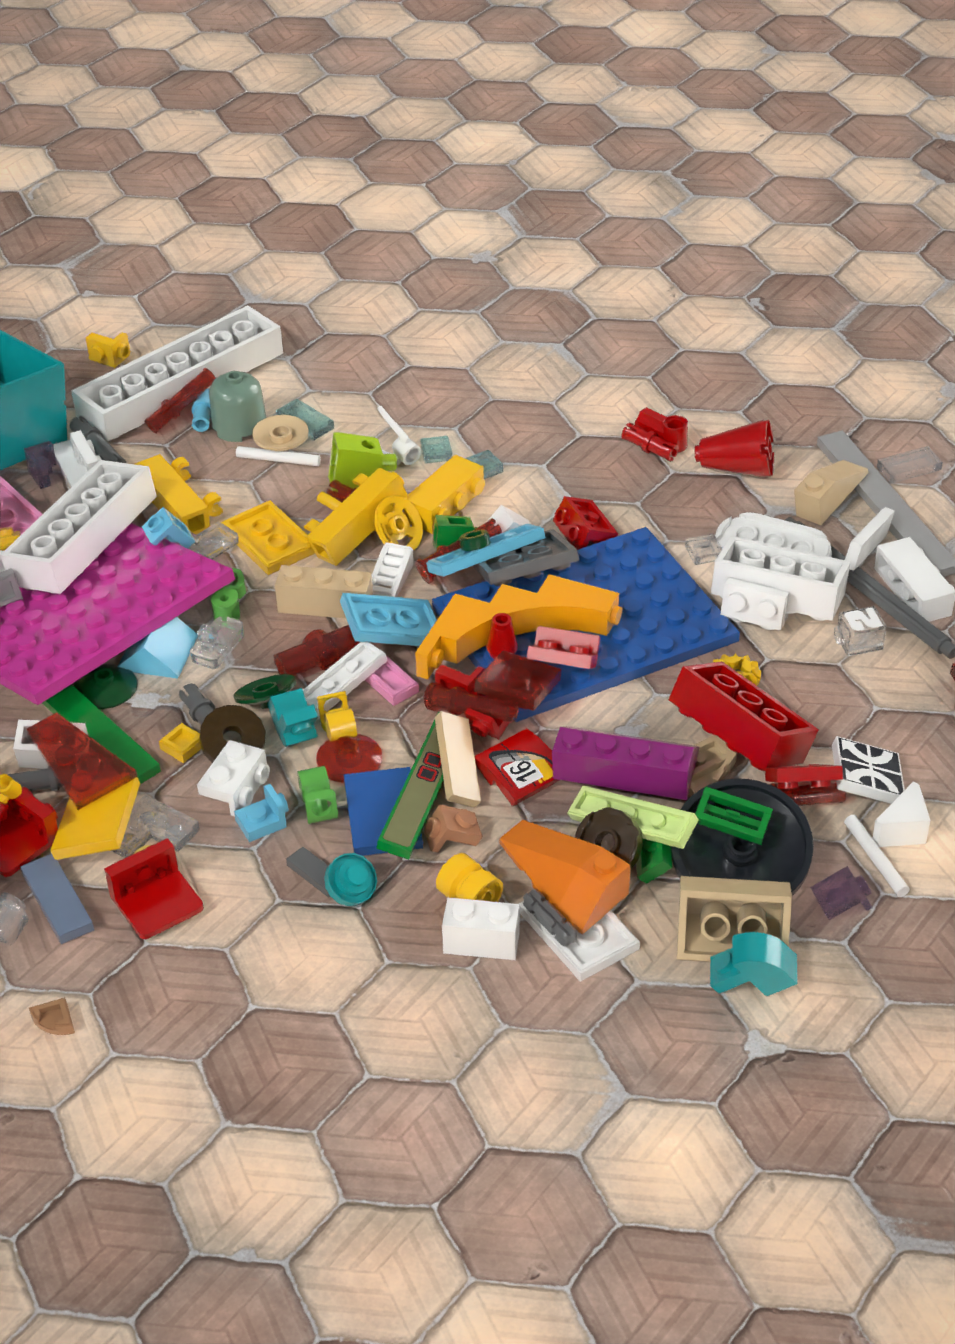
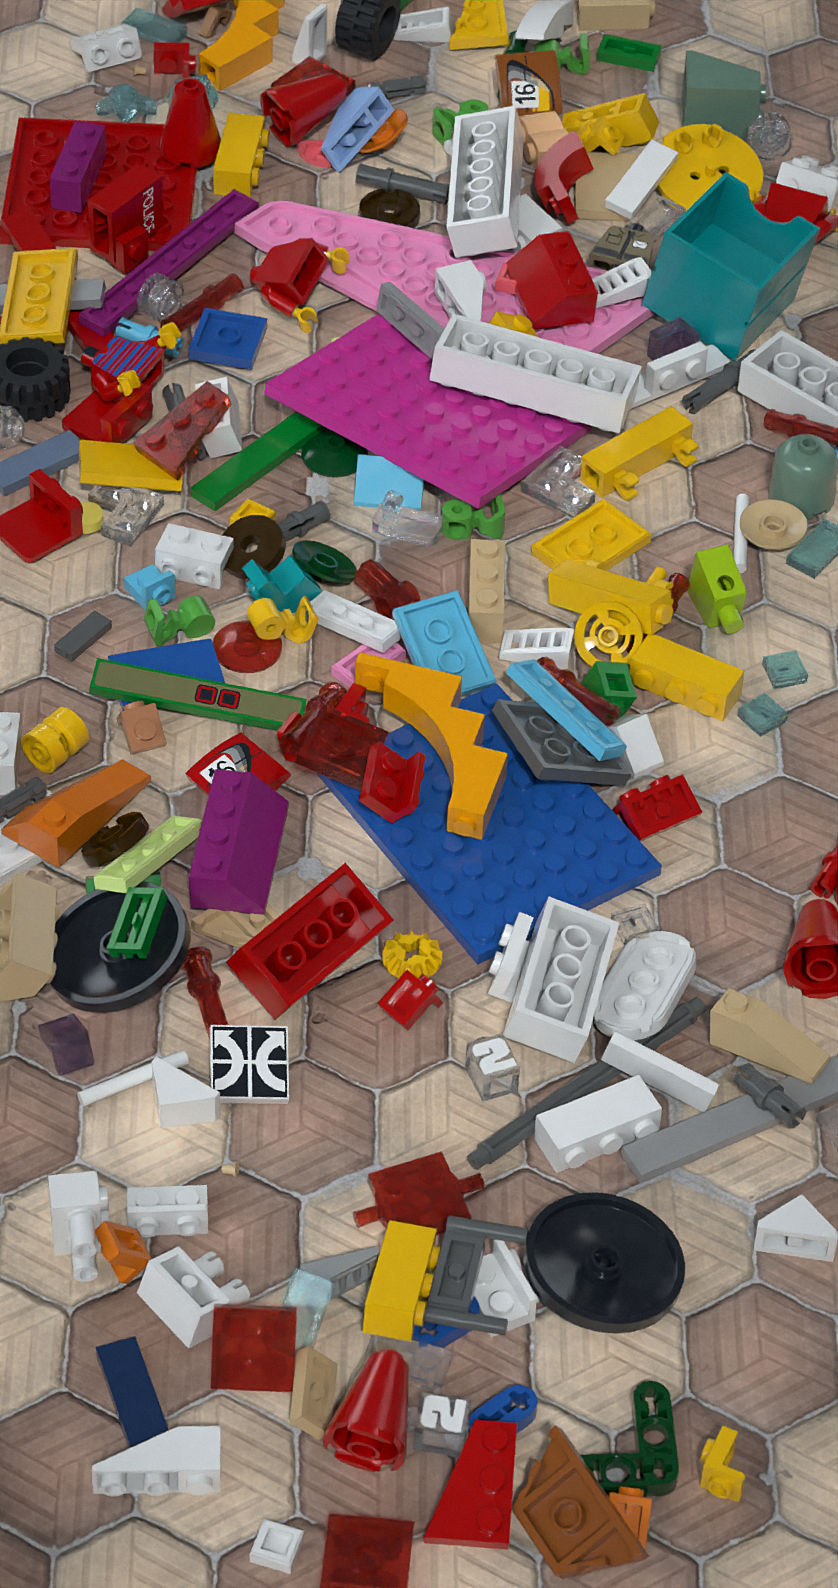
camera: 80 degrees right, 5 degrees up
medium azure bracket [142,507,195,549] -> none
teal plate [324,853,377,906] -> none
white plant [377,406,421,465] -> none
tile [435,711,481,808] -> none
dark green tile [459,530,491,551] -> none
red cone [486,613,518,661] -> none
red wing [765,764,843,789] -> none
none -> red bracket [377,970,443,1031]
none -> dark grey pin [734,1063,806,1129]

